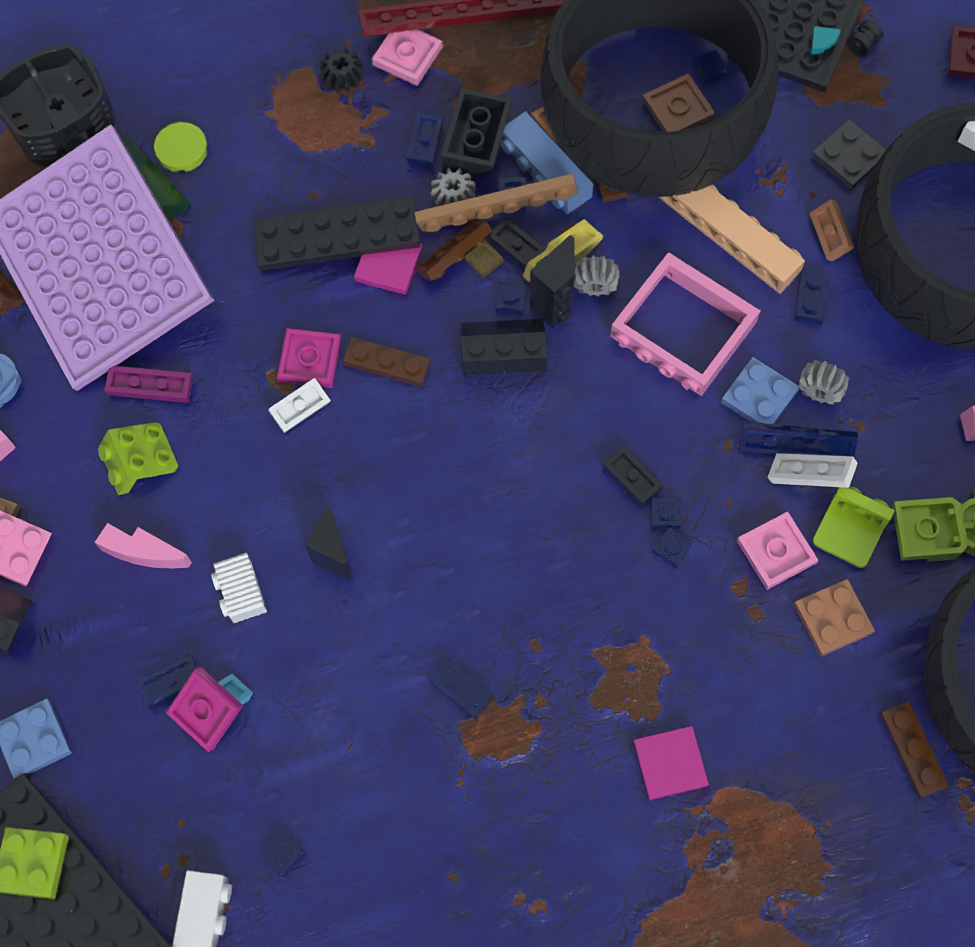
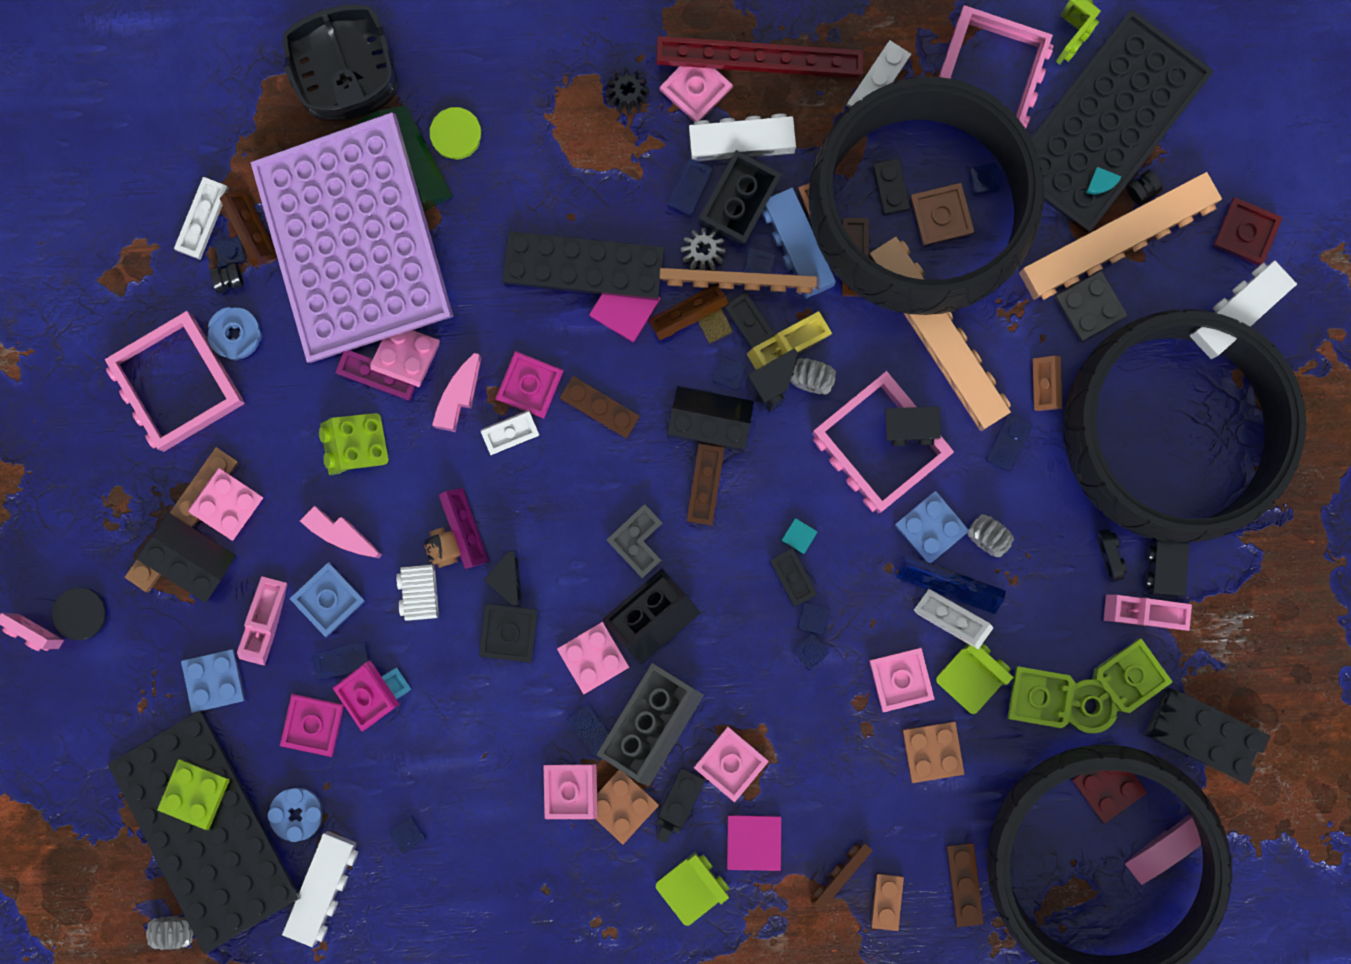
camera: 10 degrees right, 15 degrees up
none -> bright pink slope [237,576,287,666]
none -> medium blue plate [268,788,323,842]
none -> dark pink tile [280,694,344,757]
none -> medium blue plate [290,562,366,637]
none -> bright pink plate [370,330,440,387]
none -> medium nougat head [424,527,460,568]
none -> bright pink slope [432,353,482,432]
none -> magenta plate [439,488,489,569]
none -> black plate [479,604,539,663]
none -> bright pink plate [544,764,598,819]
none -> bright pink plate [557,622,629,694]
none -> nougat plate [596,770,659,844]
none -> dark grey slope [597,663,704,786]
none -> black slope [602,568,701,665]
none -> dark grey plate [606,504,663,579]
none -> lime bracket [656,851,730,926]
none -> black hinge [657,768,705,843]
none -> reddish brown plate [686,444,725,526]
none -> white brick [689,114,796,162]
none -> bright pink plate [694,726,769,802]
none -> teal tile [781,518,817,555]
none -> reddish brown plate [811,841,873,912]
none -> nougat plate [871,873,904,931]
none -> black plate [873,158,910,216]
none -> black brick [884,406,941,446]
none -> light nougat brick [1019,172,1222,300]
none -> black plate [1097,529,1127,582]

